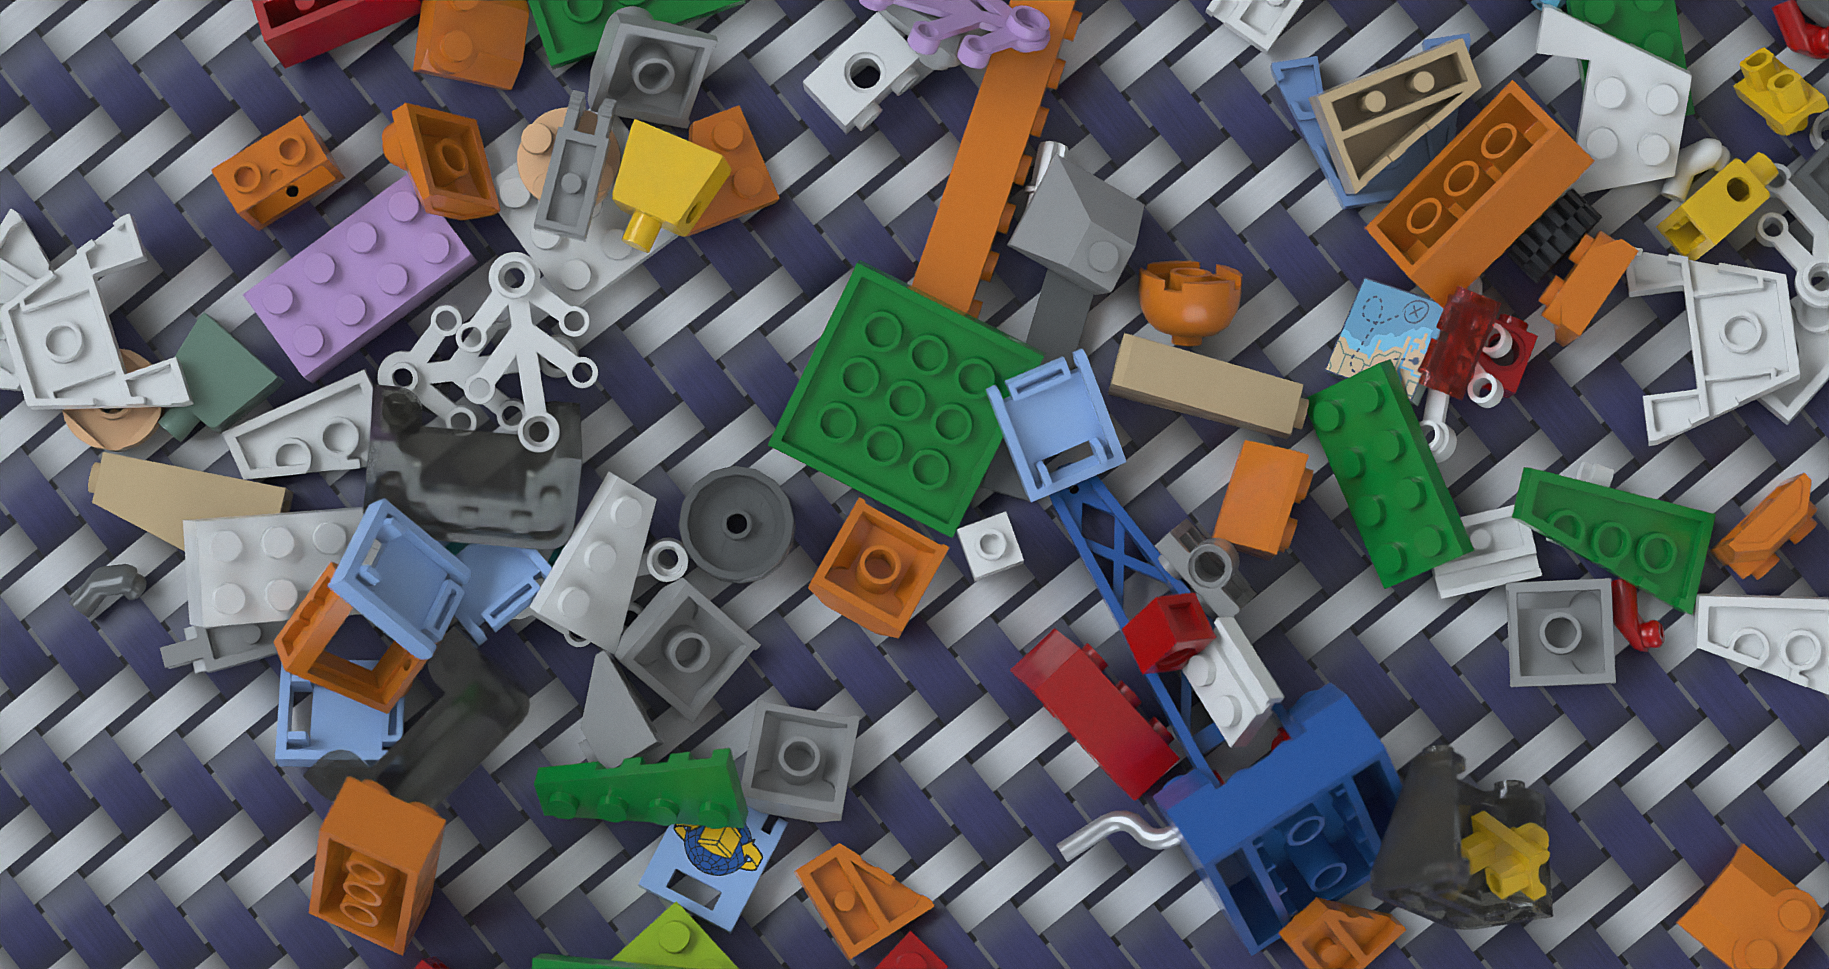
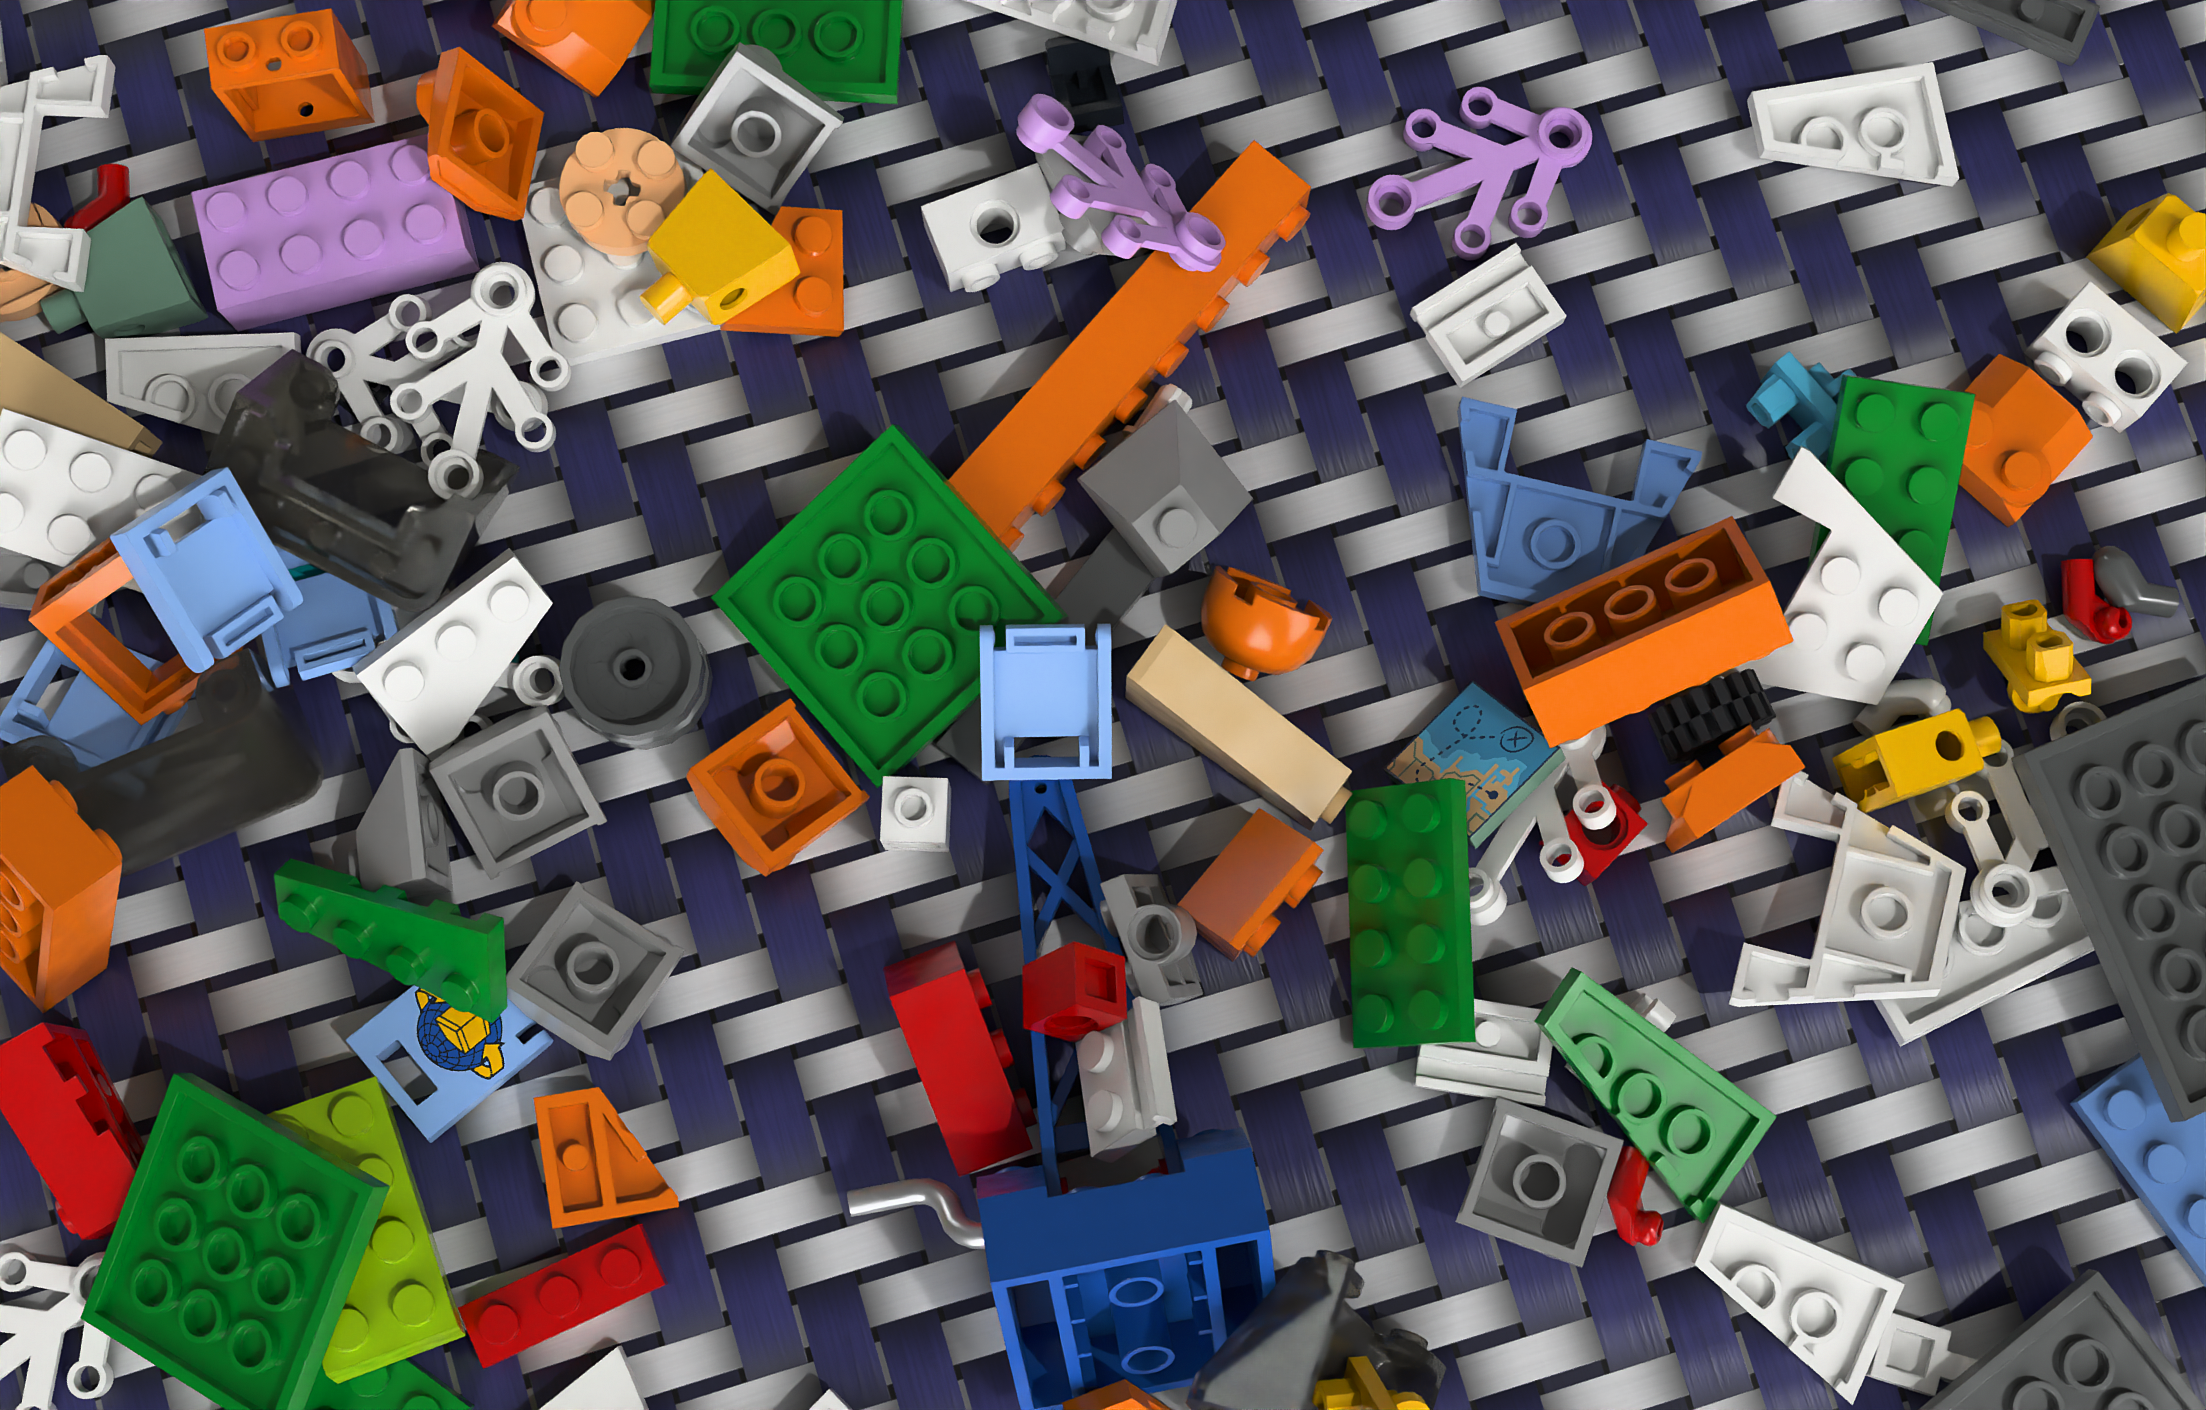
camera: 15 degrees right, 5 degrees down
light grey hinge [534,90,617,242] -> none
tan wedge [1308,38,1482,194] -> none
clear red hinge [1417,286,1502,400] -> none
orange slope [1710,472,1818,580] -> none
none -> red arm [64,164,130,233]

